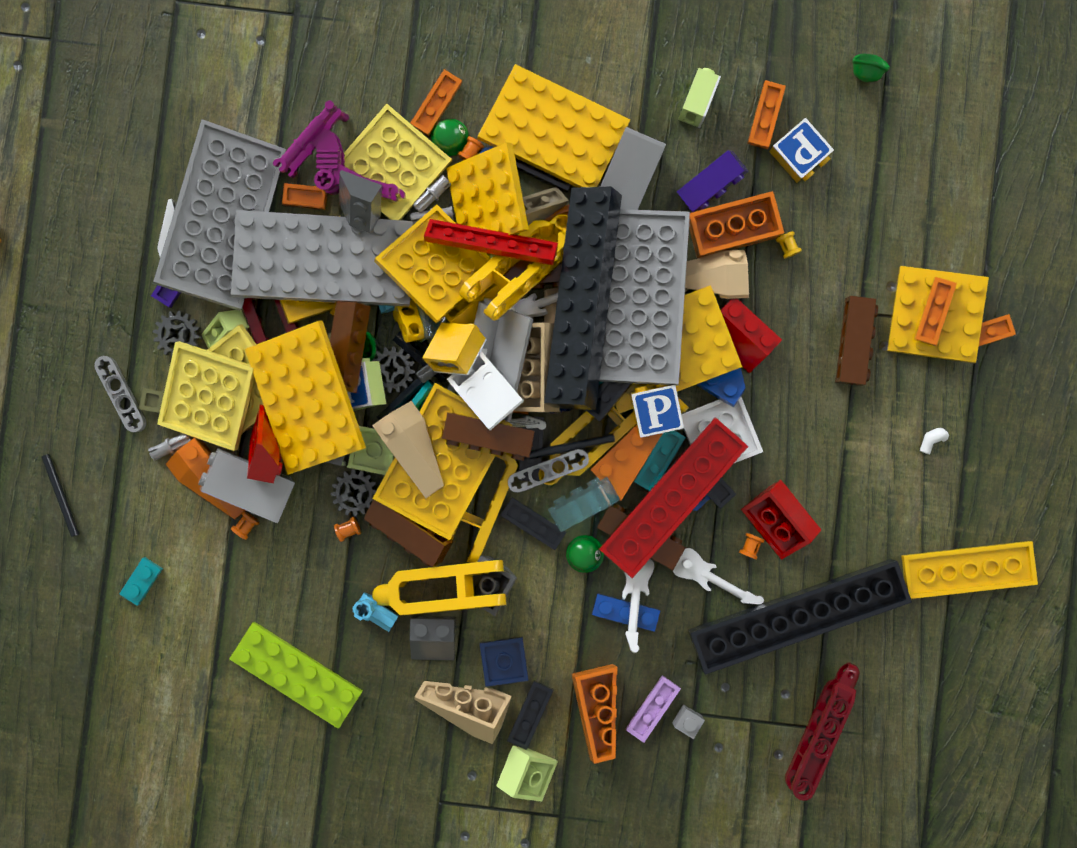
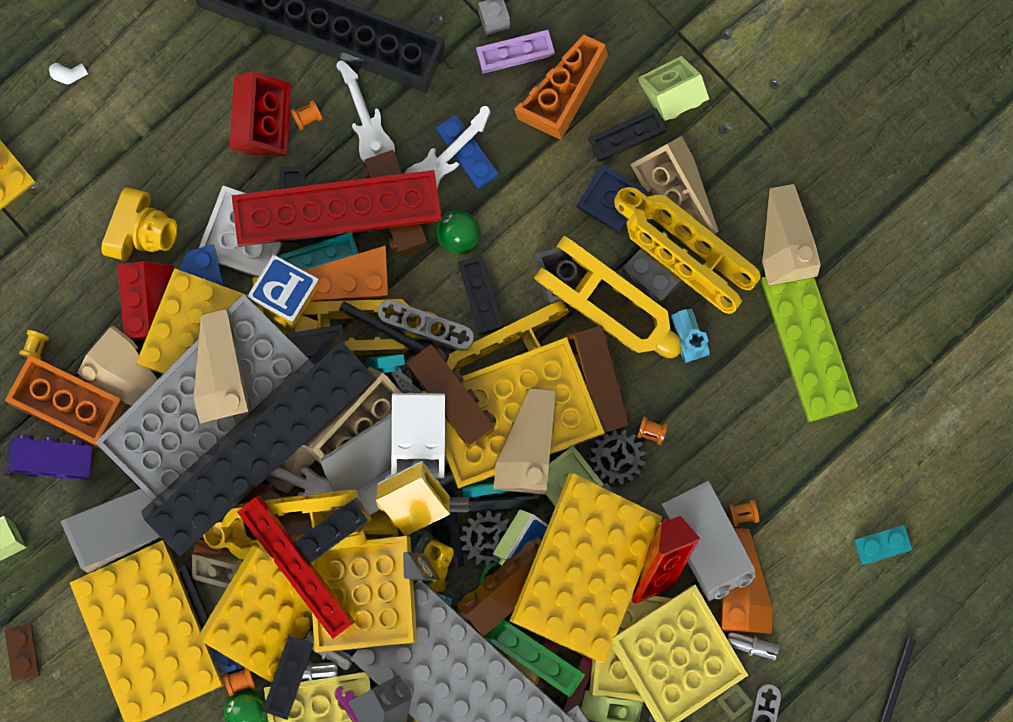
camera: 140 degrees left, 10 degrees down
clear light blue brick [548,477,620,532] -> none
reddish brown brick [835,296,878,386] -> none
none -> reddish brown plate [4,624,40,681]
none -> yellow beam [101,187,177,261]
none -> tan wedge [194,309,251,423]
none -> black plate [262,635,314,720]
none -> black plate [294,497,372,564]
none -> teal plate [365,354,405,373]
none -> dark grey slope [403,552,440,581]
none -> green plate [485,619,585,697]
none -> yellow piece [614,187,761,314]
none -> tan wedge [762,184,821,286]

